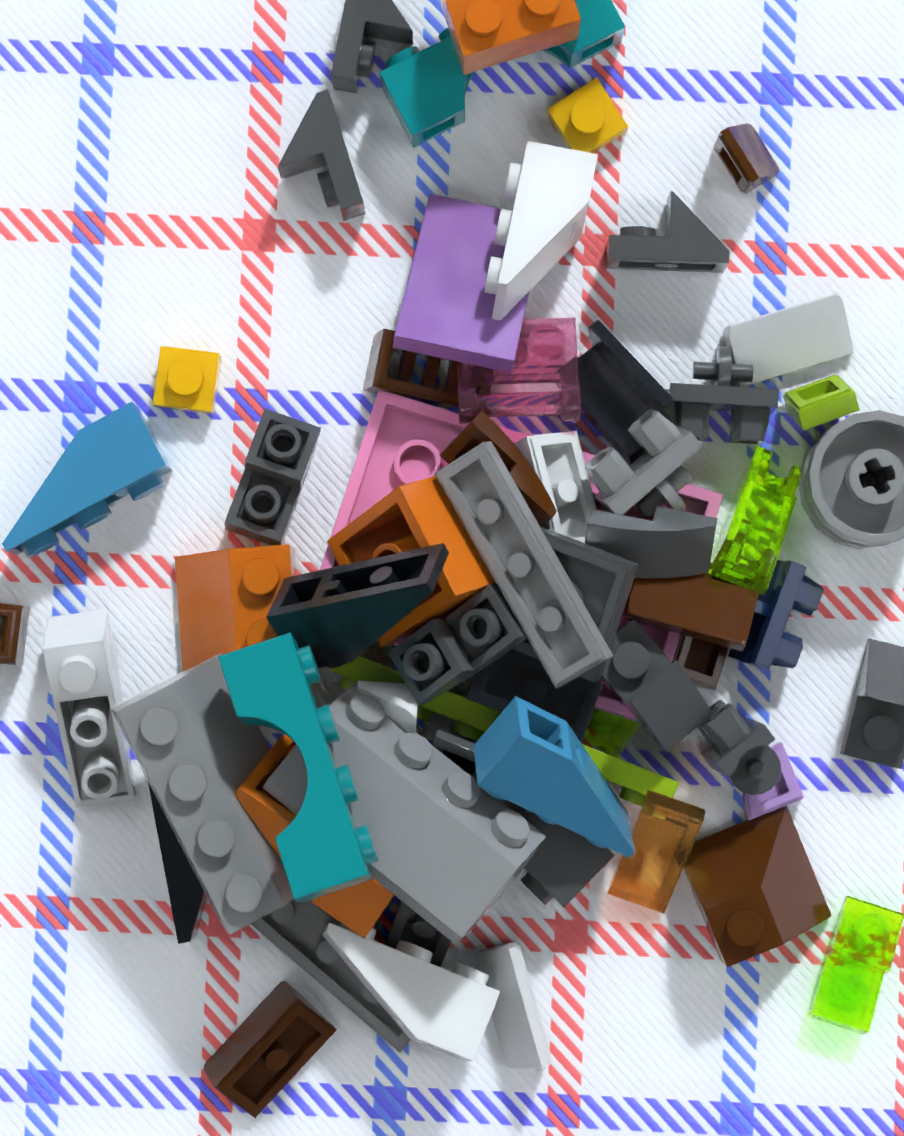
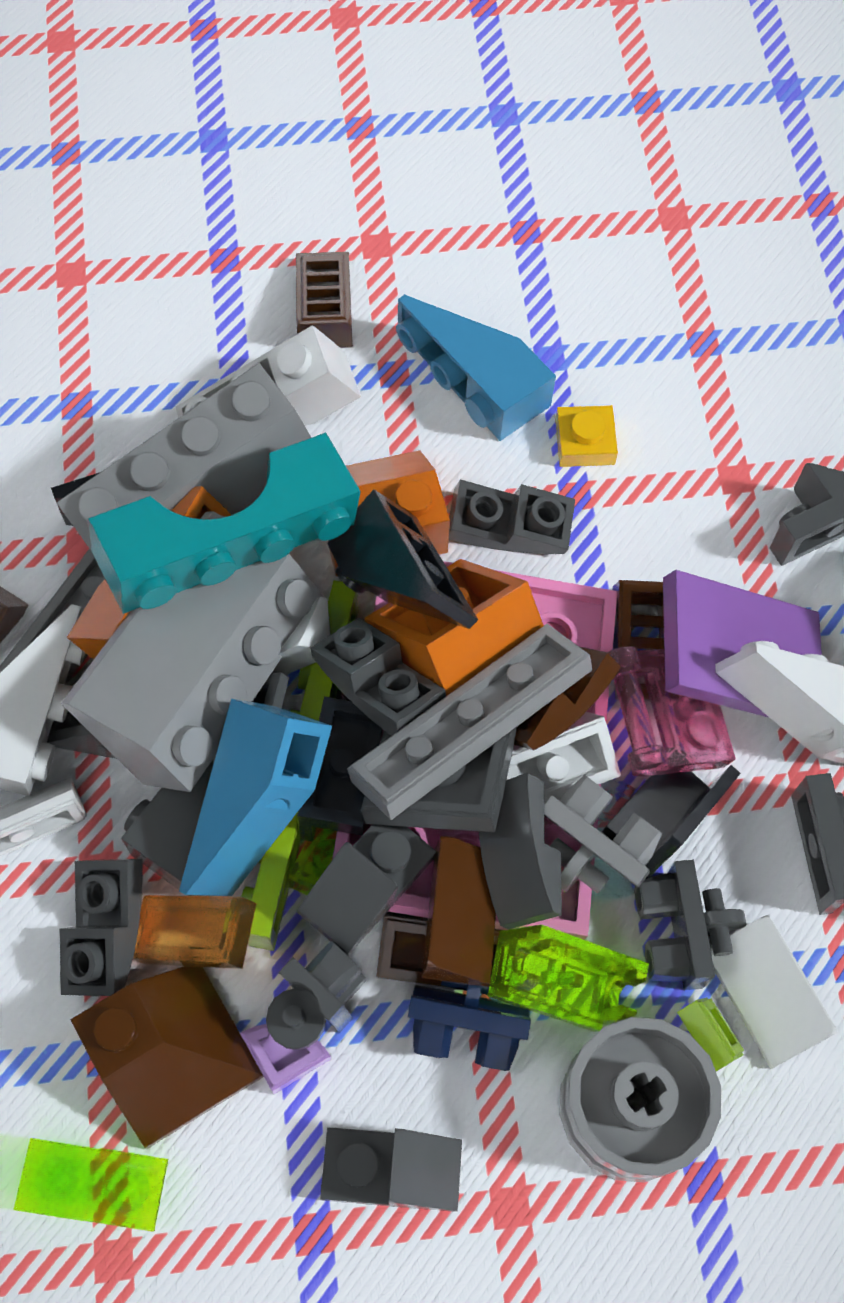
camera: 75 degrees right, 20 degrees down
none -> dark grey slope [59,859,143,996]

